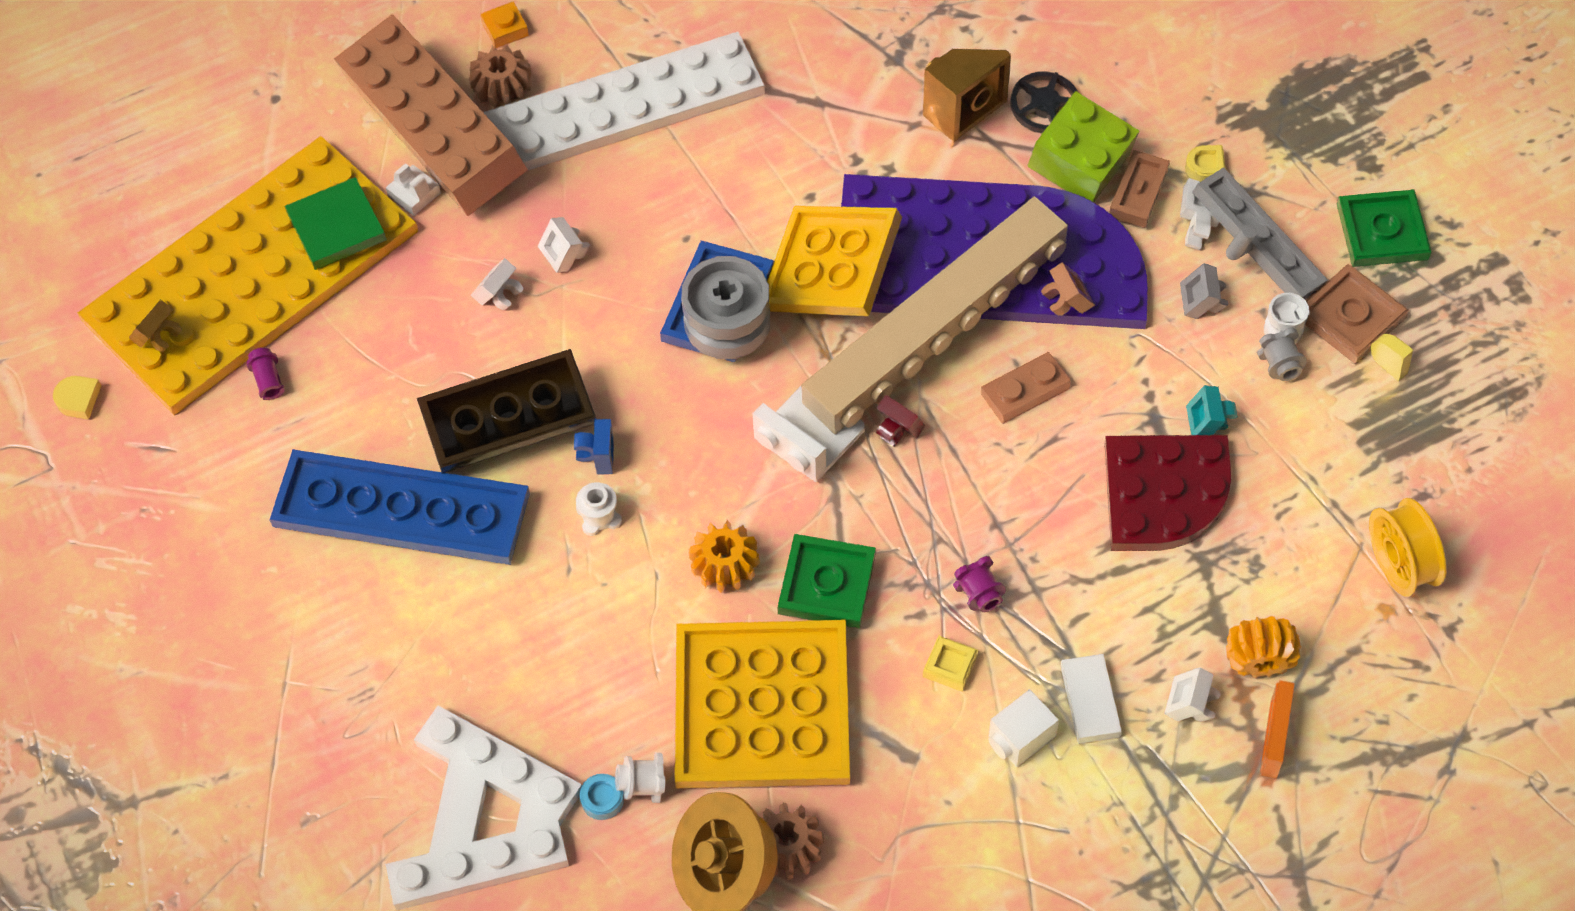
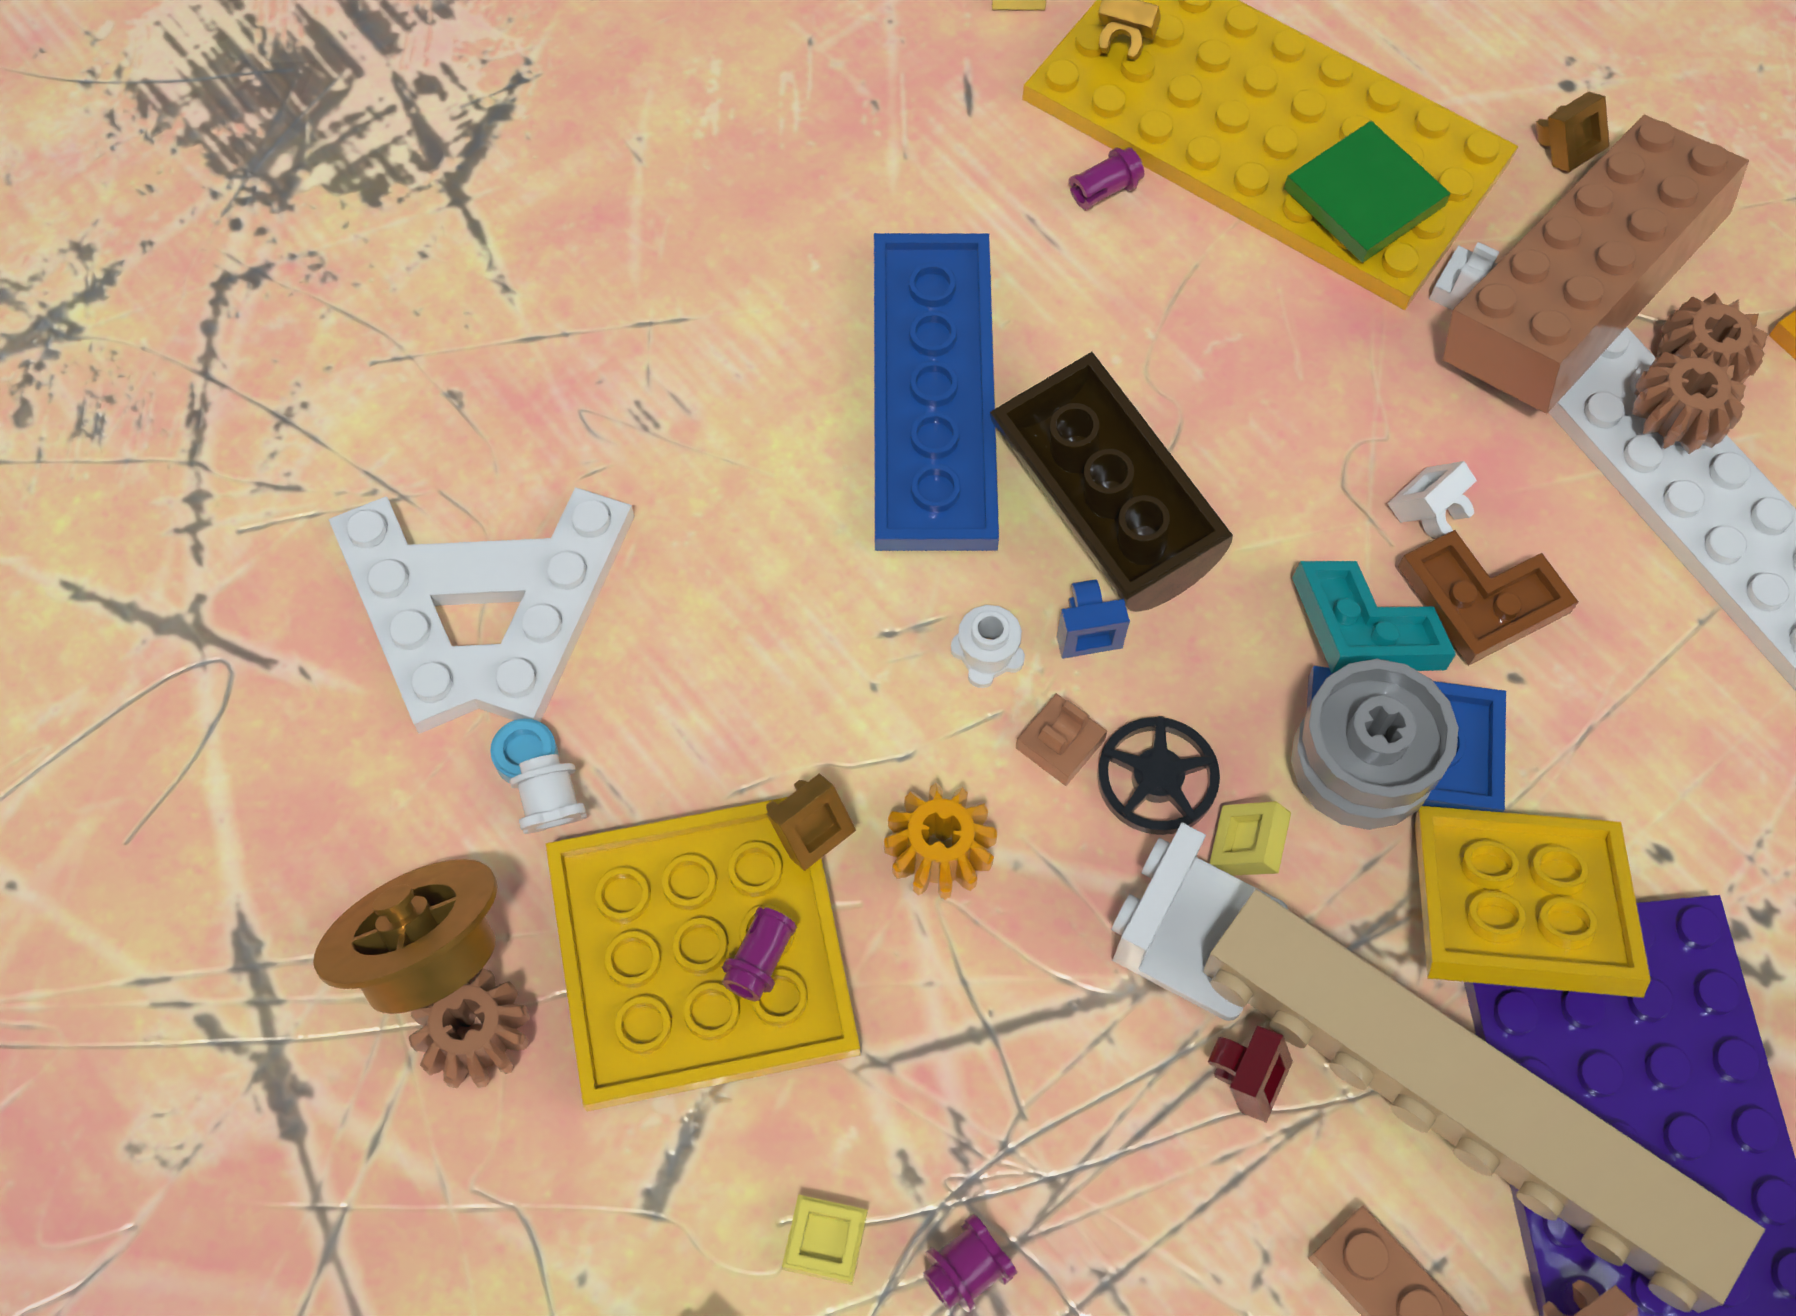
camera: 75 degrees right, 5 degrees up
white tile [470,258,523,310] -> none
green plate [777,534,876,629] -> none
none -> magenta pin [722,907,797,1001]
none -> pearl gold tile [766,773,856,871]
none -> nougat tile [1016,693,1107,786]
none -> black wheel [1097,716,1220,835]
none -> light yellow plate [1209,801,1291,876]
none -> teal plate [1292,561,1456,673]
none -> dark orange plate [1398,530,1579,666]
none -> pearl gold tile [1536,91,1610,172]
none -> nougat gear [1632,345,1746,454]

